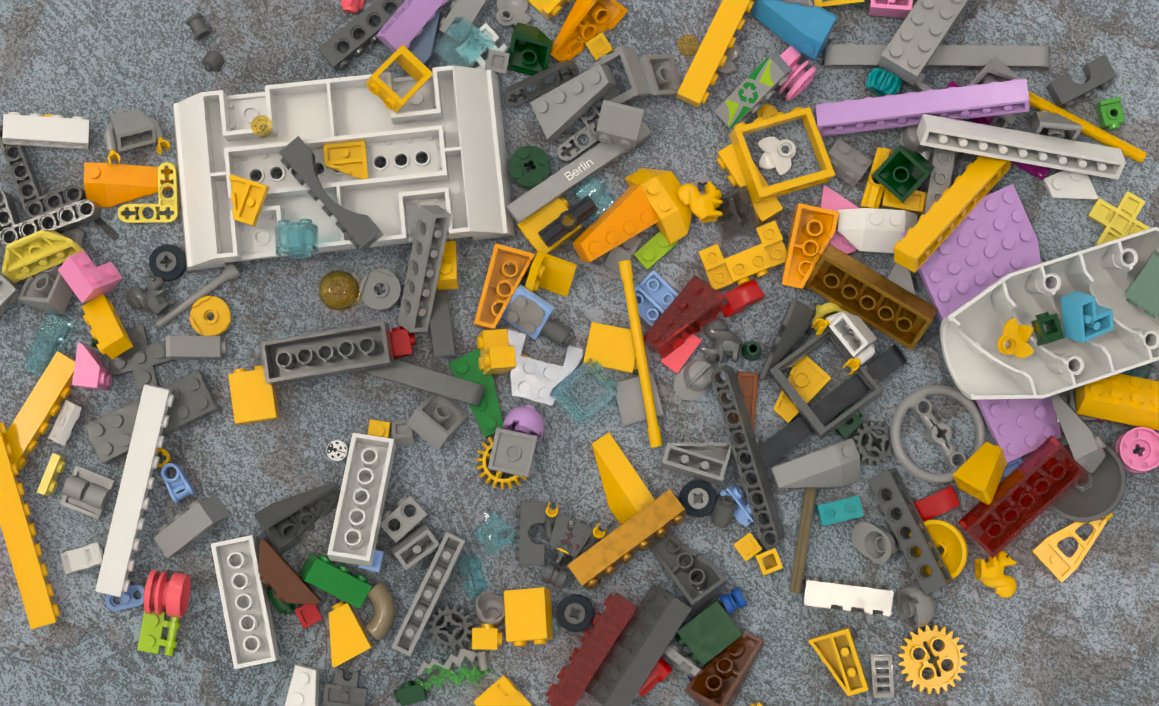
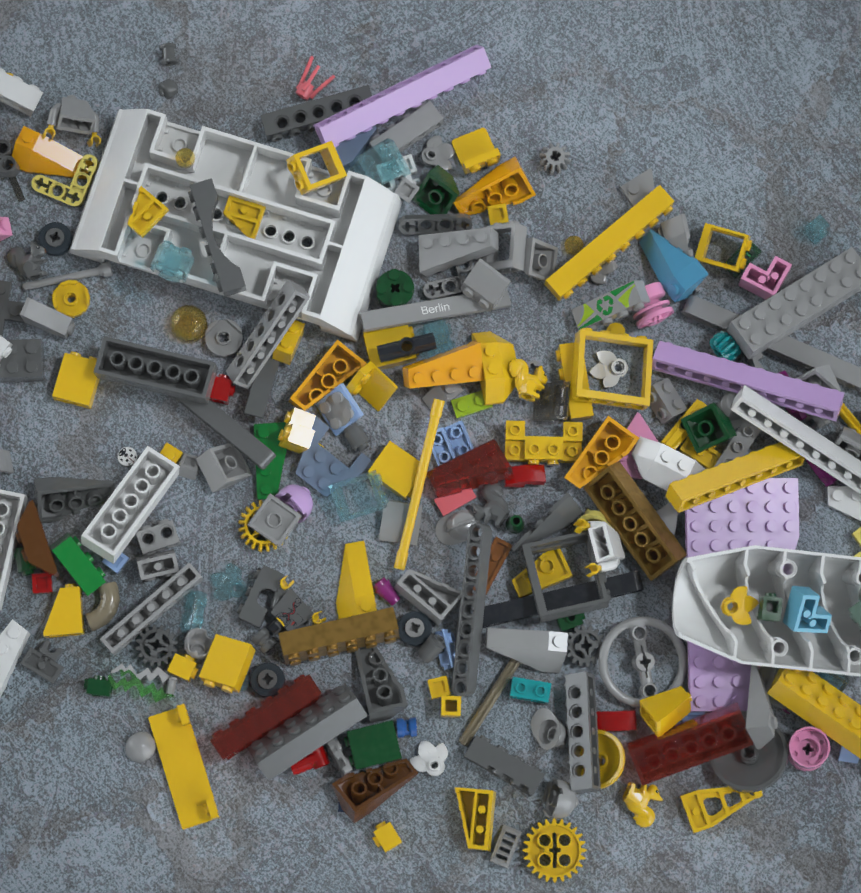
camera: 10 degrees right, 5 degrees down
none -> magenta cone [373,577,400,606]
none -> white plate [410,741,448,776]

